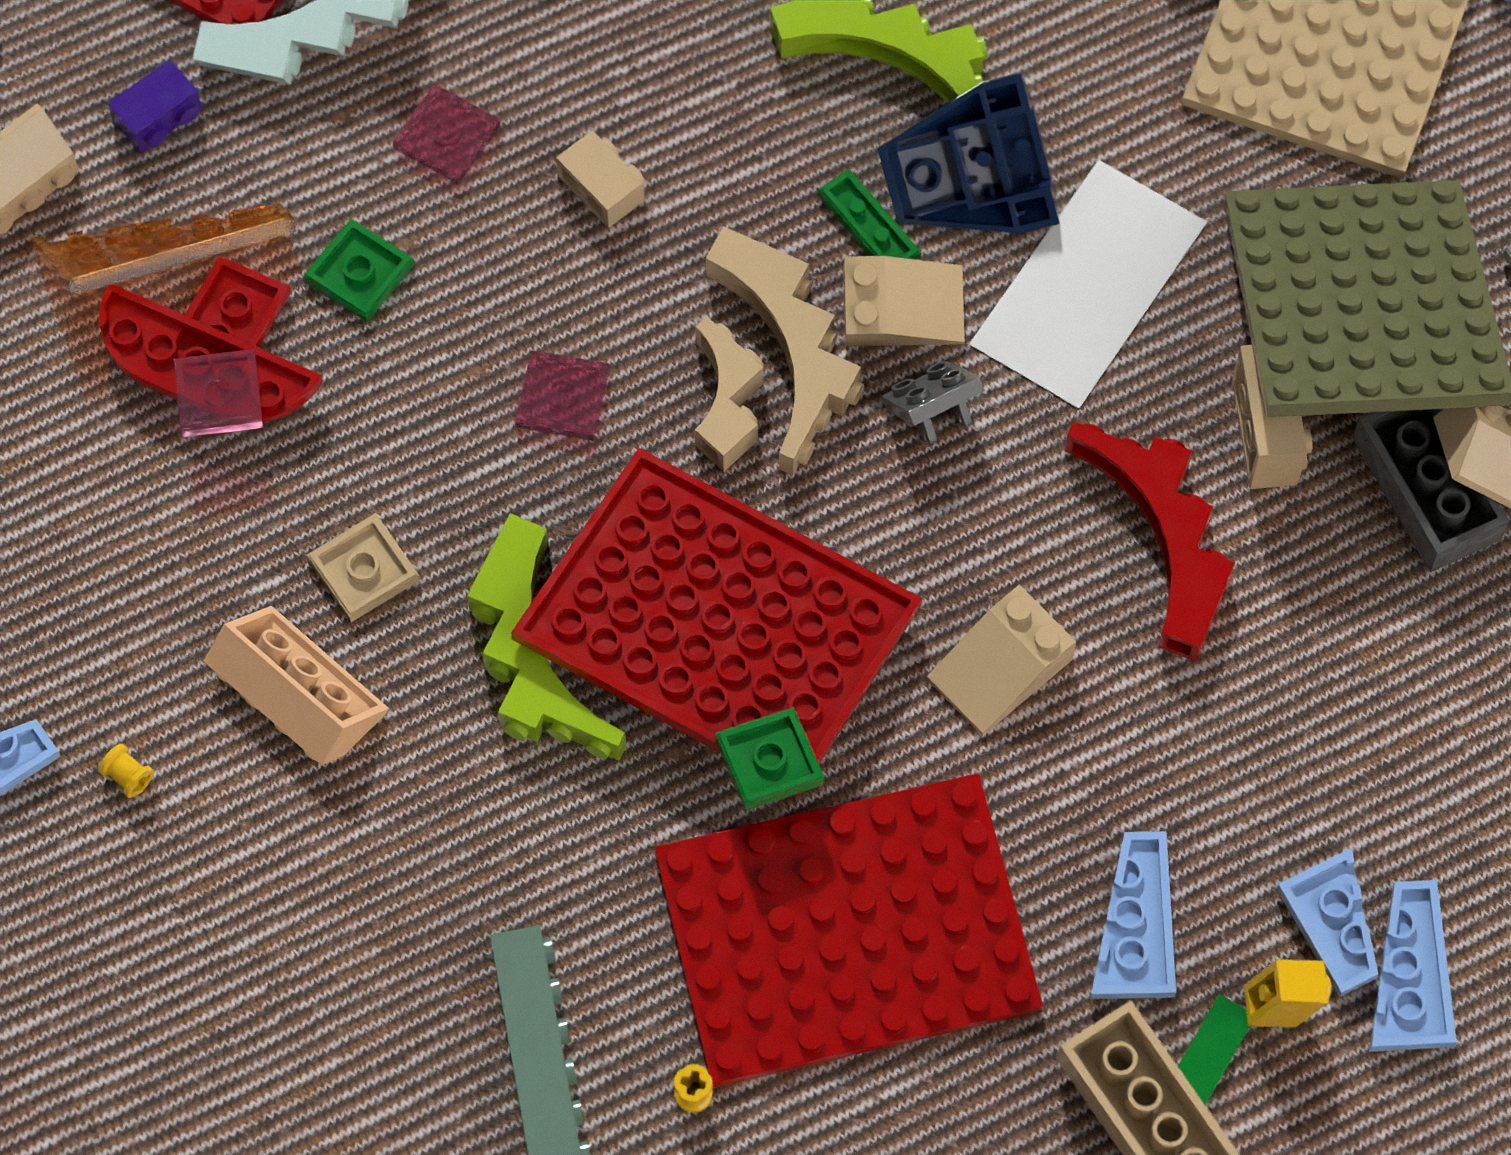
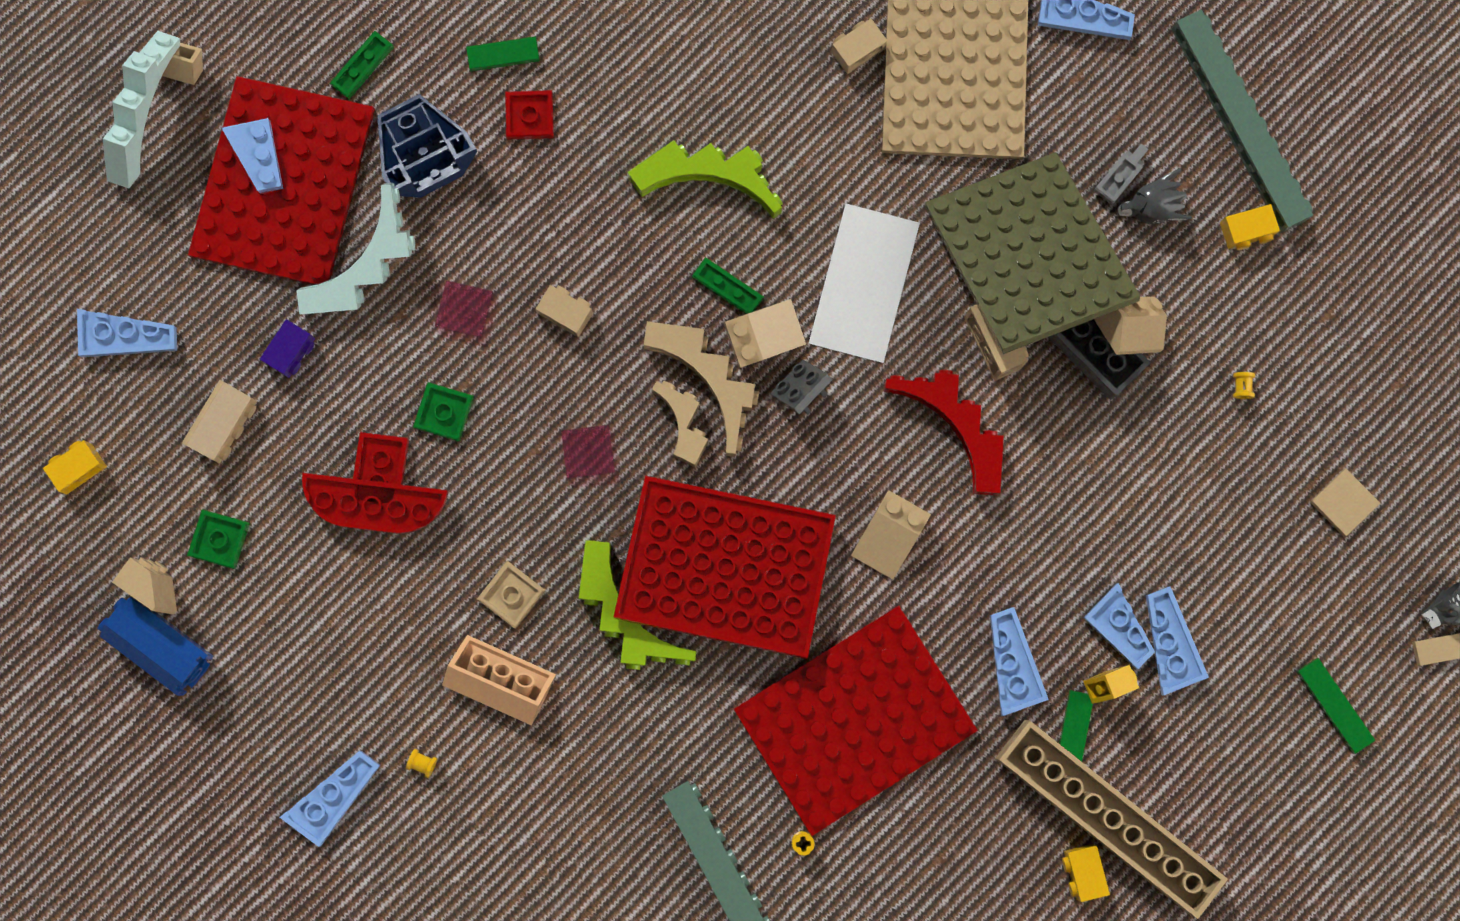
camera: 20 degrees left, 15 degrees up
clear orange wing [32,203,296,296] -> none
clear pink tile [174,349,263,437] -> none
green tile [715,707,825,811] -> none
dark blue wedge [877,72,1060,233] -> none

